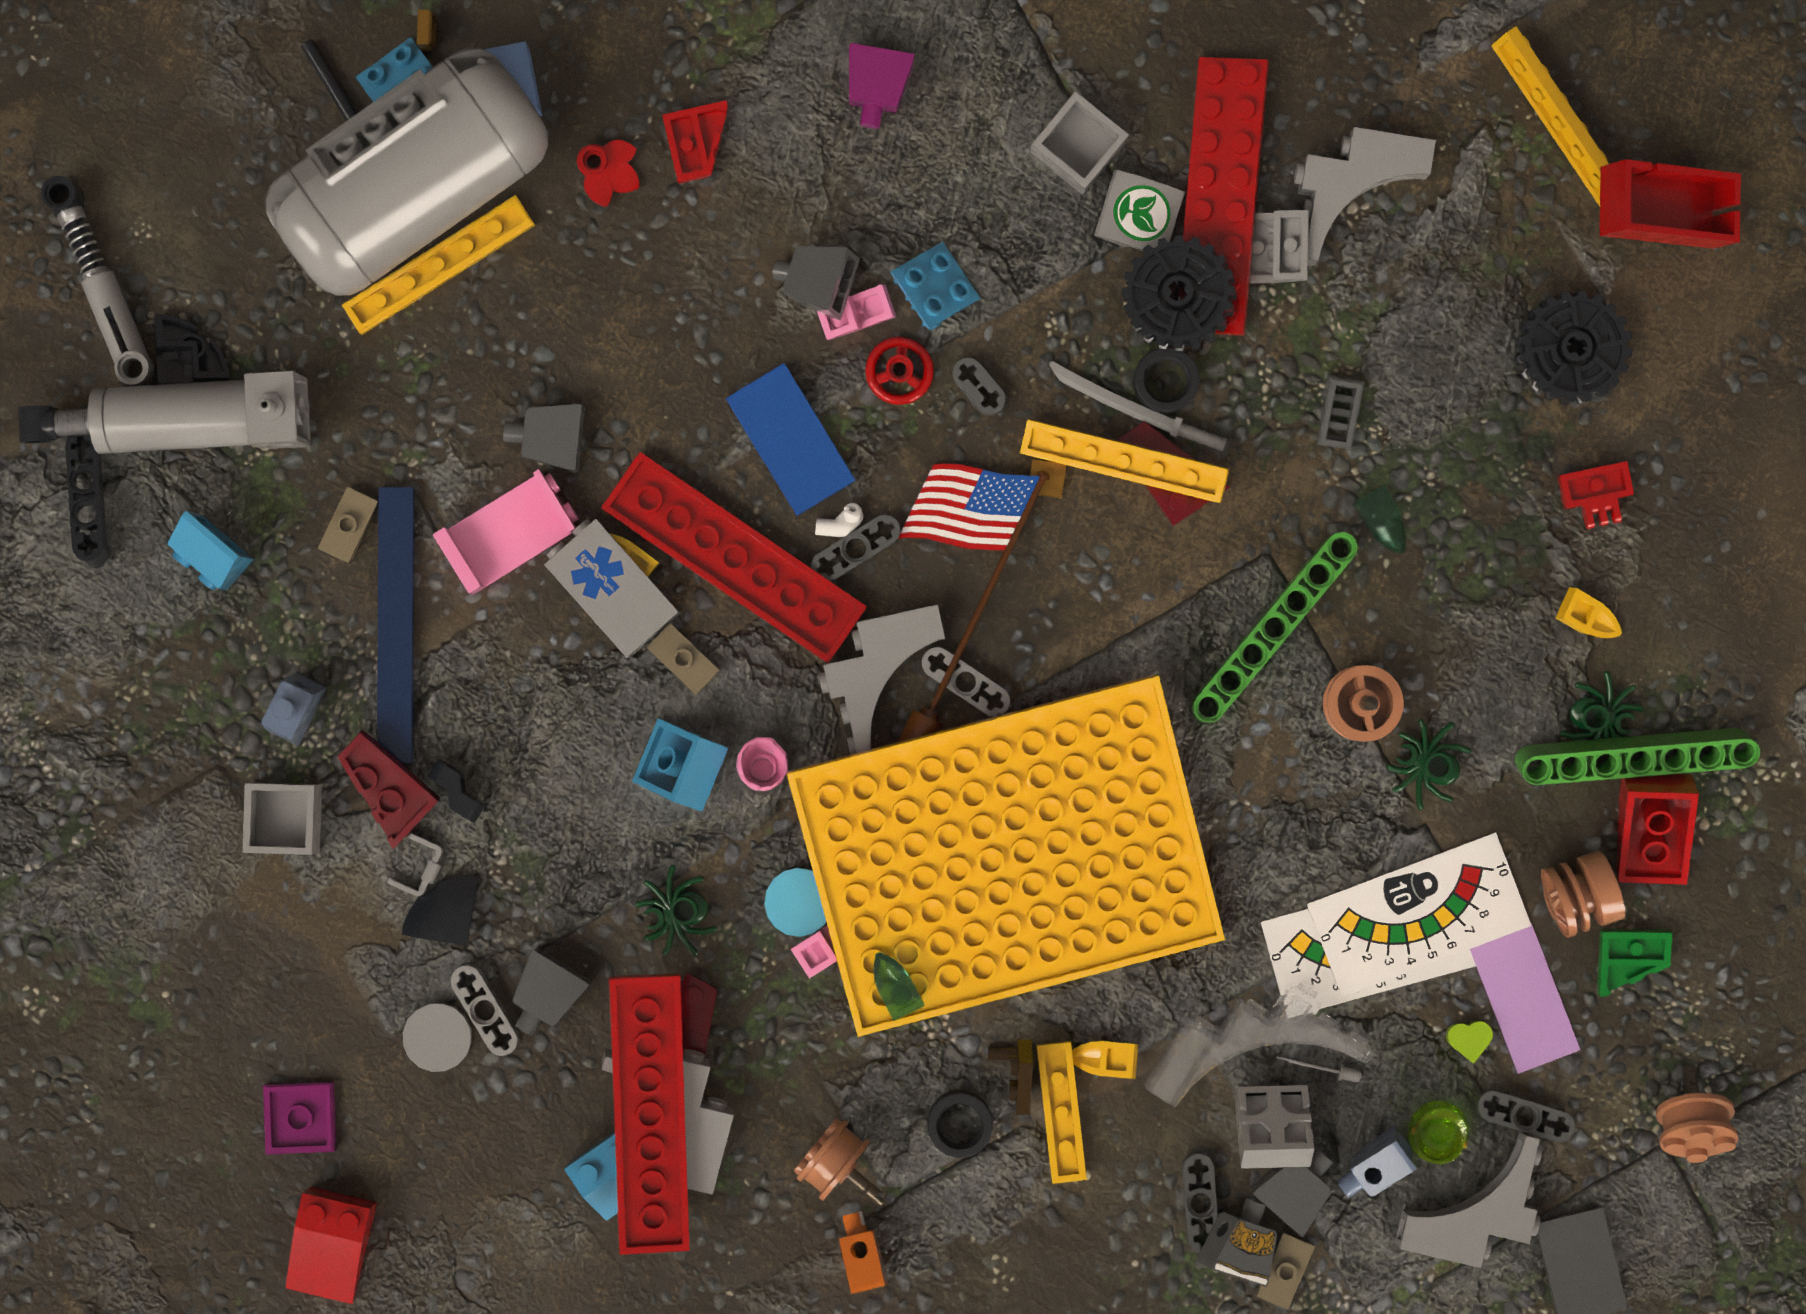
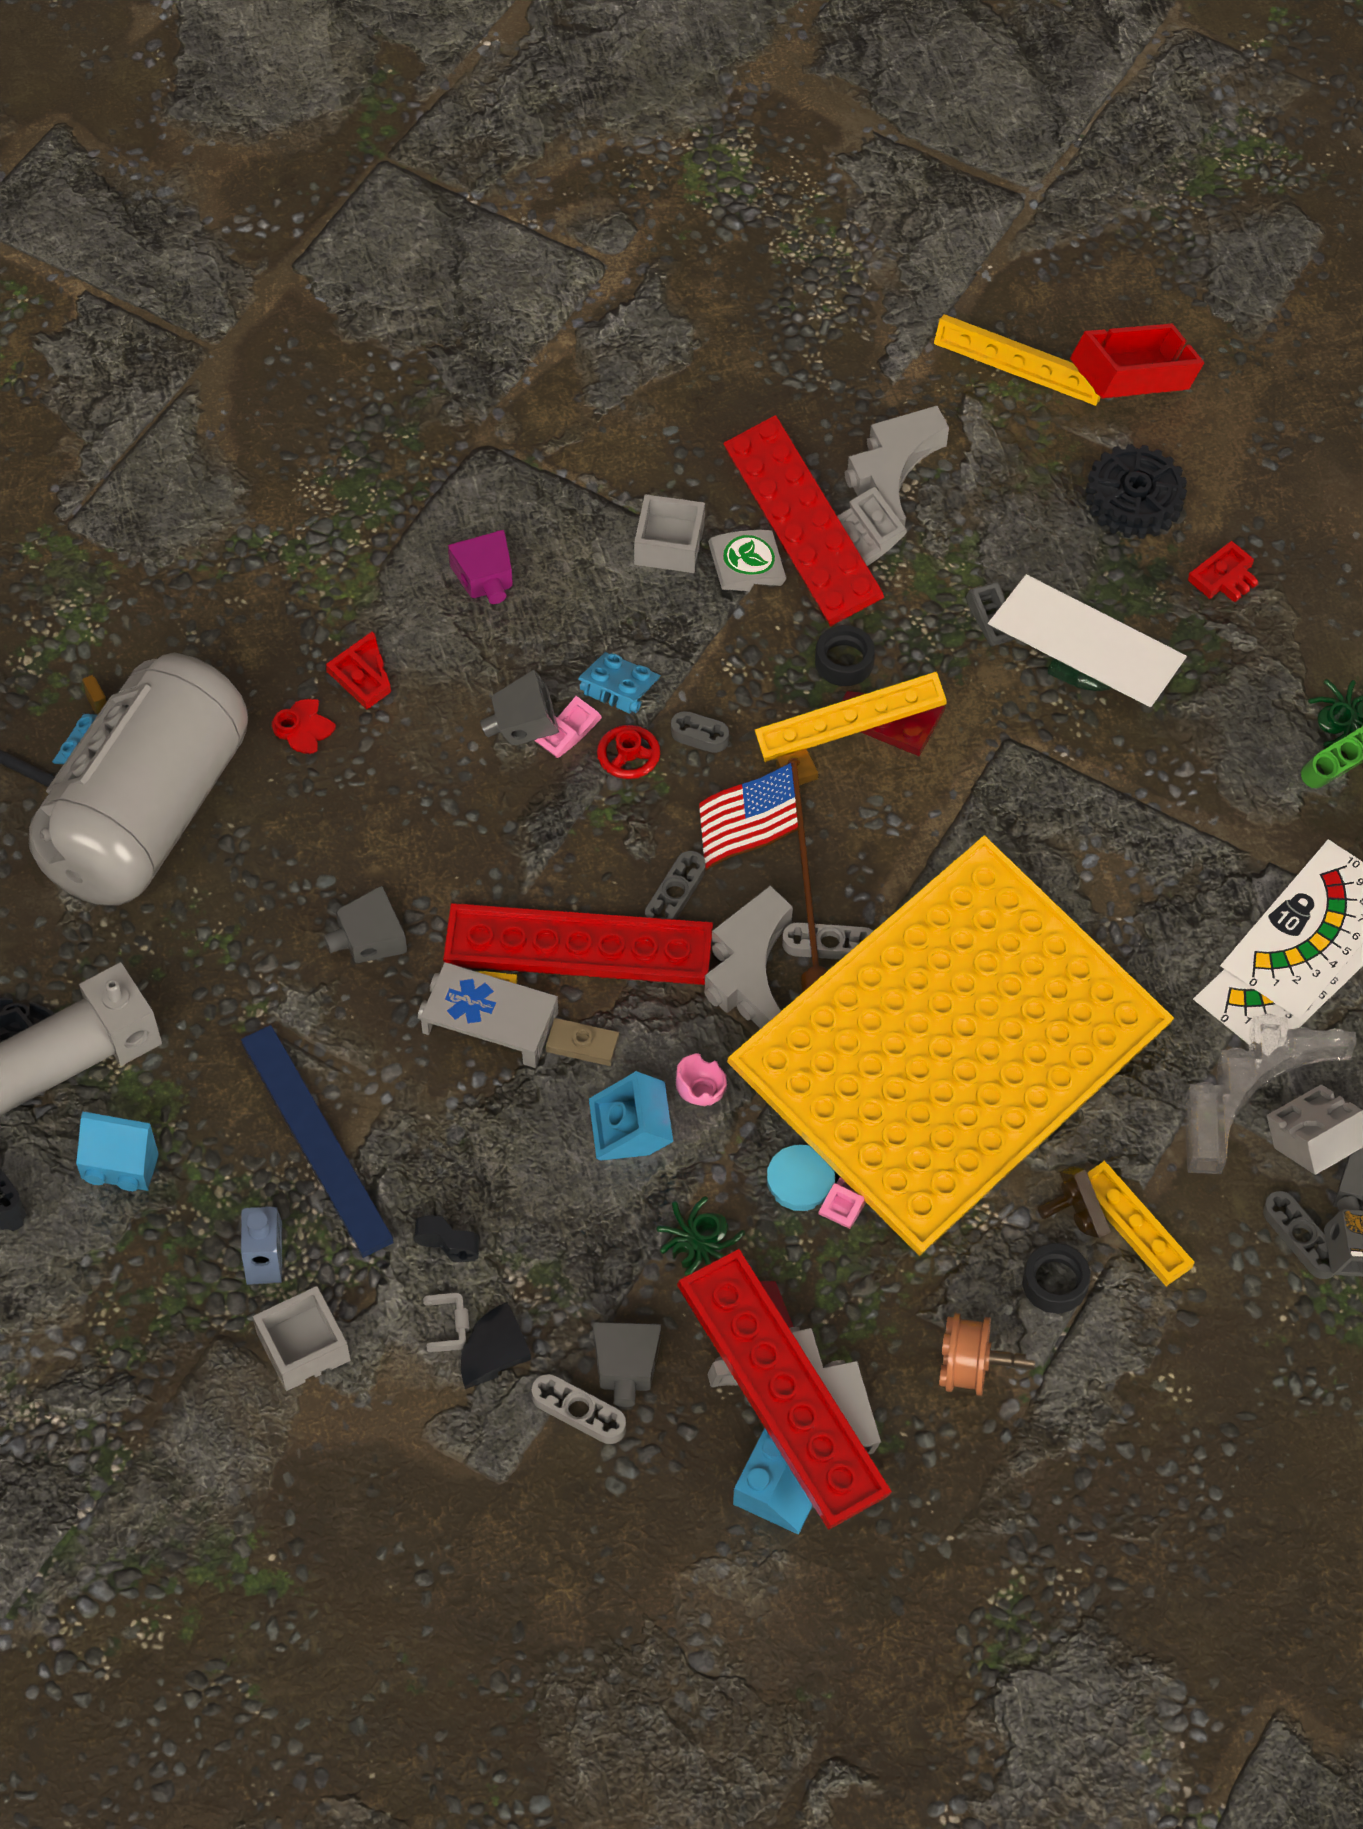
camera: 30 degrees left, 30 degrees down
magenta tile [263,1081,336,1154] -> none
red slope [285,1186,377,1304] -> none
dark tan plate [317,487,379,564] -> none
dark red wing [338,729,440,849] -> none
yellow tile [342,195,535,335] -> none
light grey tile [403,1003,472,1072] -> none
bright pink panel [432,469,579,595] -> none
blue tile [725,363,856,516] -> none
white arm [815,503,863,537] -> none
orange torso [839,1211,888,1294] -> none
clear green plate [873,952,925,1021] -> none
light grey sword [1049,361,1227,451] -> none
yellow plate [1072,1041,1138,1079] -> none
black piece [1122,235,1237,353] -> none
bright green beam [1190,532,1357,723] -> none
light grey piece [1276,1056,1362,1082] -> none
nougat wheel [1323,665,1404,742] -> none
dark green animal [1386,719,1472,810] -> none
yellow plate [1555,587,1622,638] -> none
none -> white sticker [988,574,1187,707]

